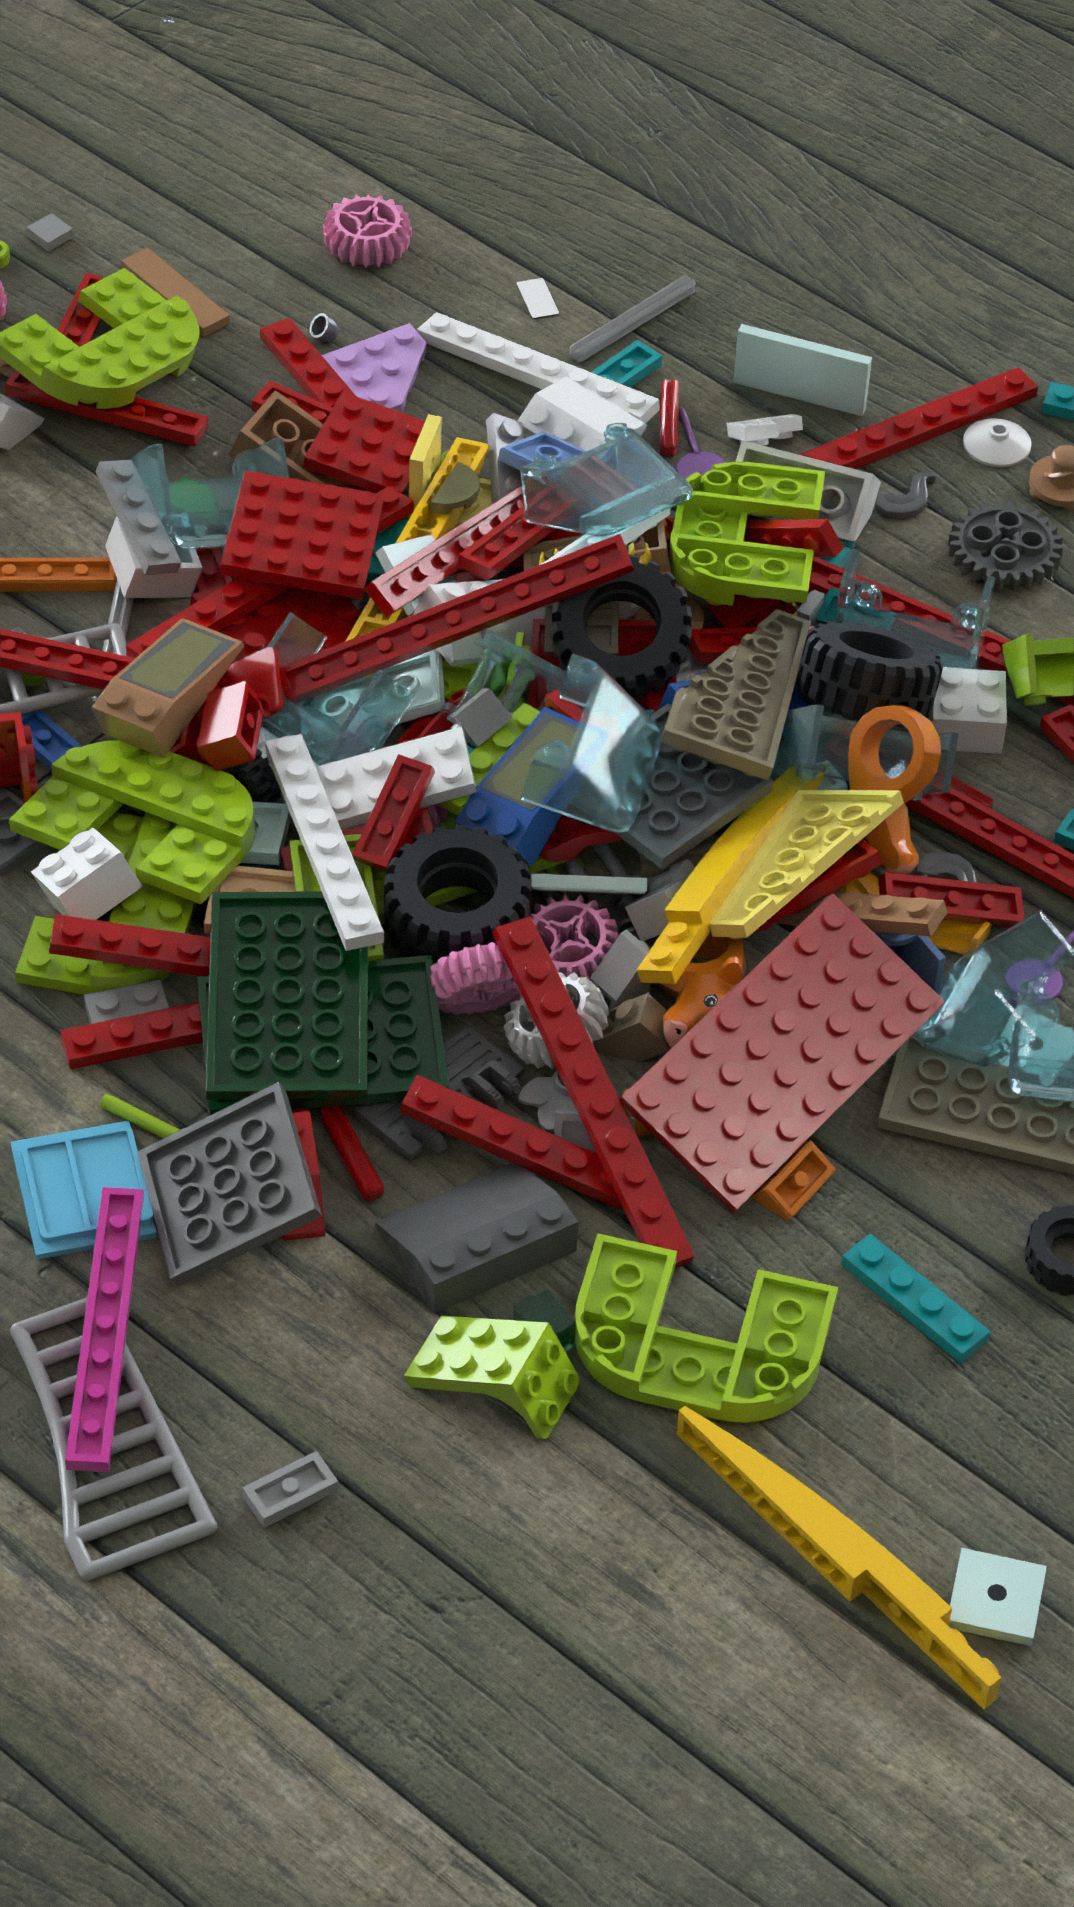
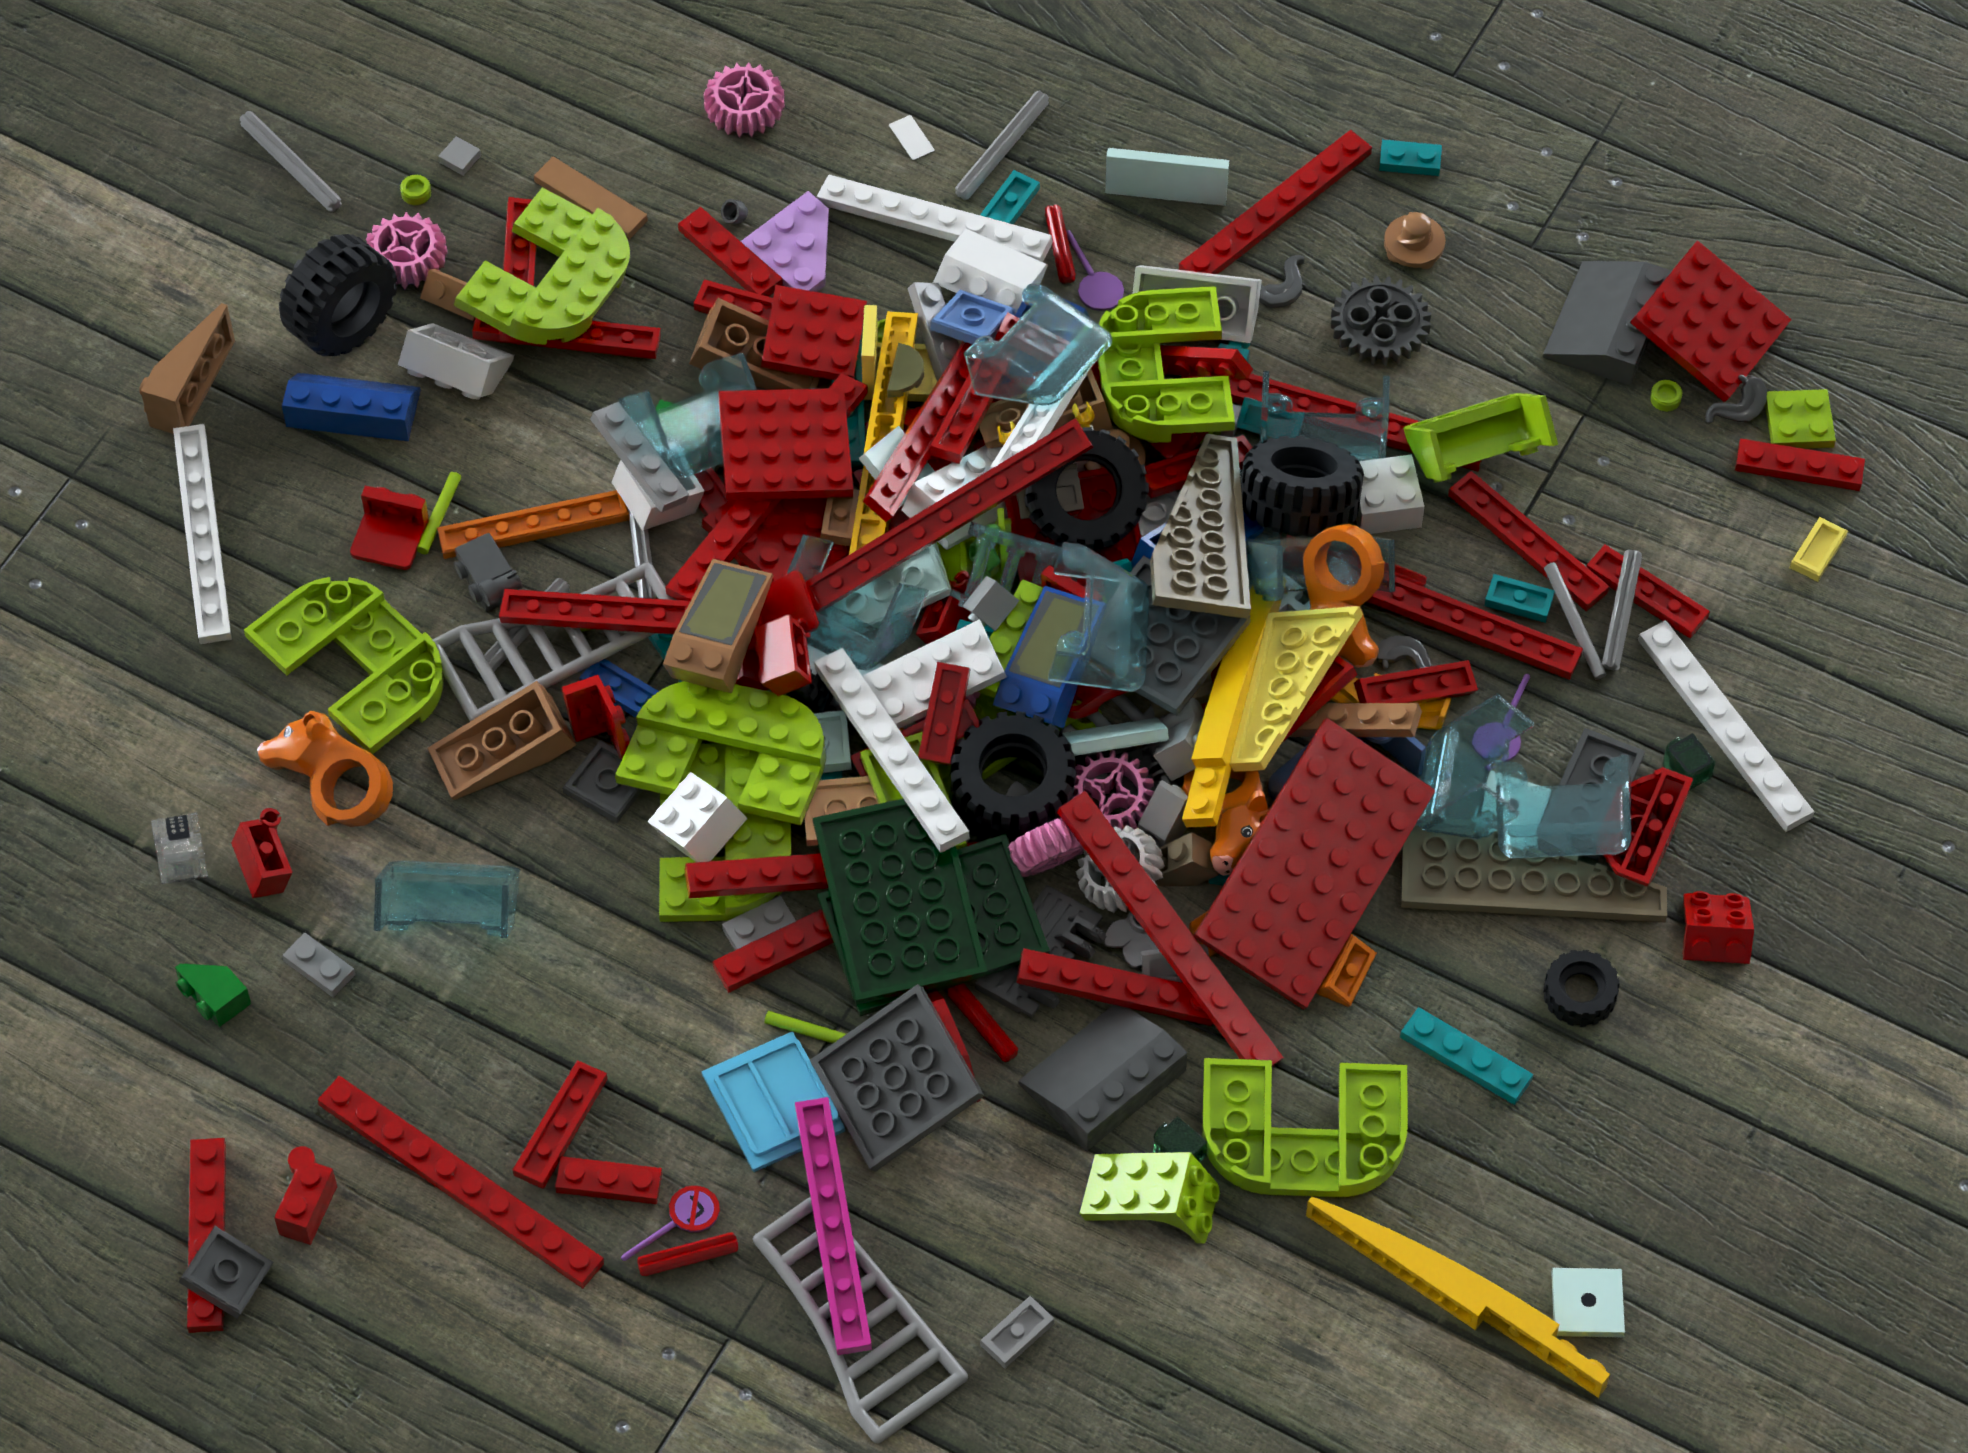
camera: 10 degrees left, 10 degrees up
white plate [727,414,803,445] -> none
white dish [963,418,1031,468] -> none
none -> medium nougat plate [820,489,859,546]

